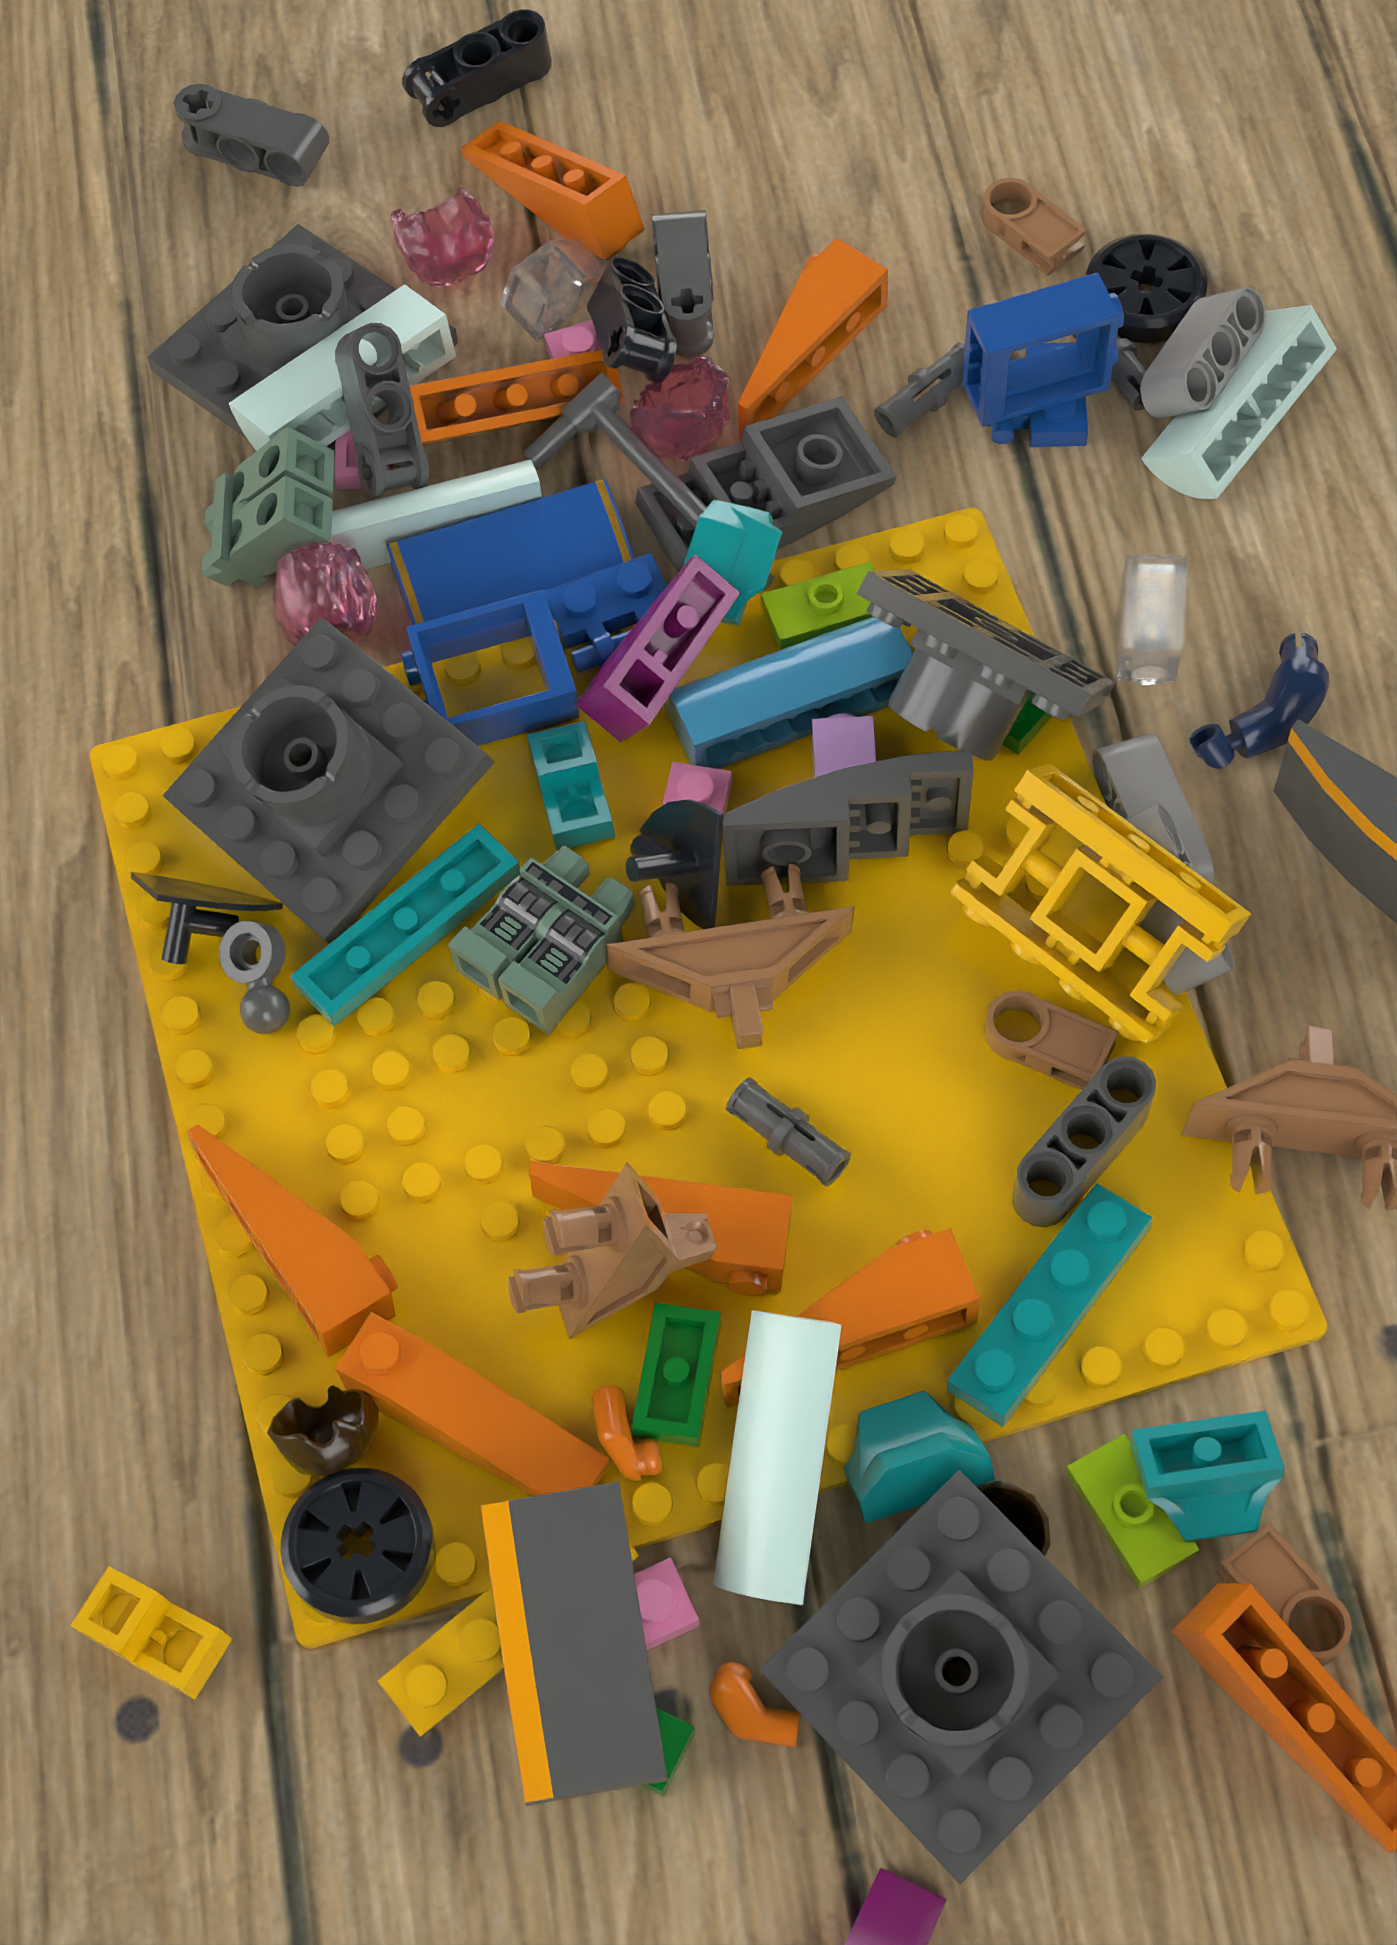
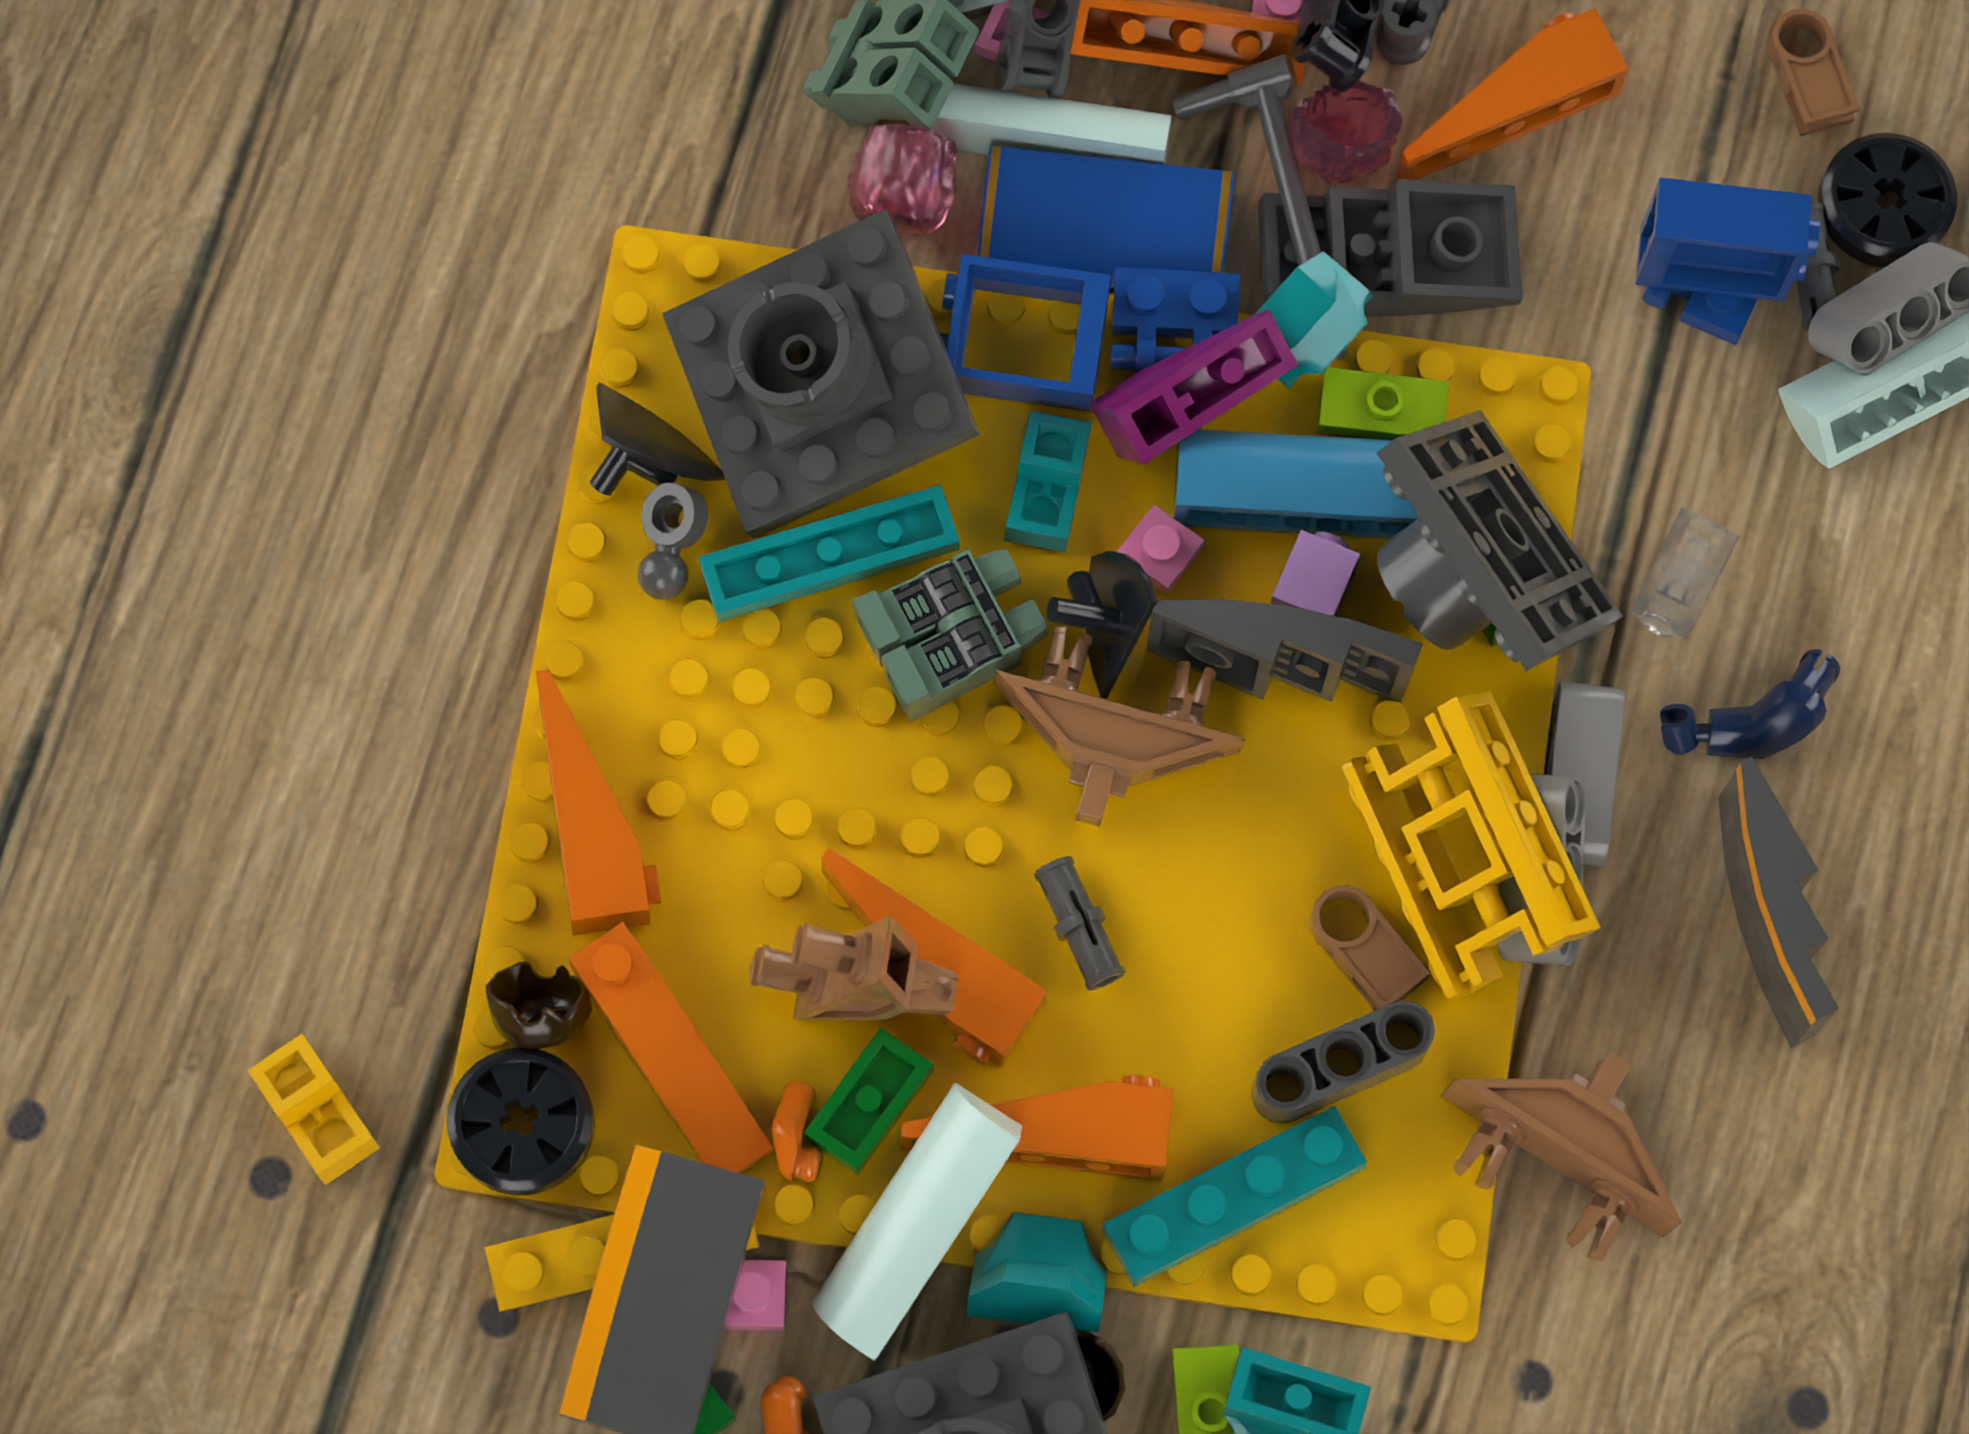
camera: 20 degrees right, 10 degrees up
dark grey pin [874,342,965,438] -> none

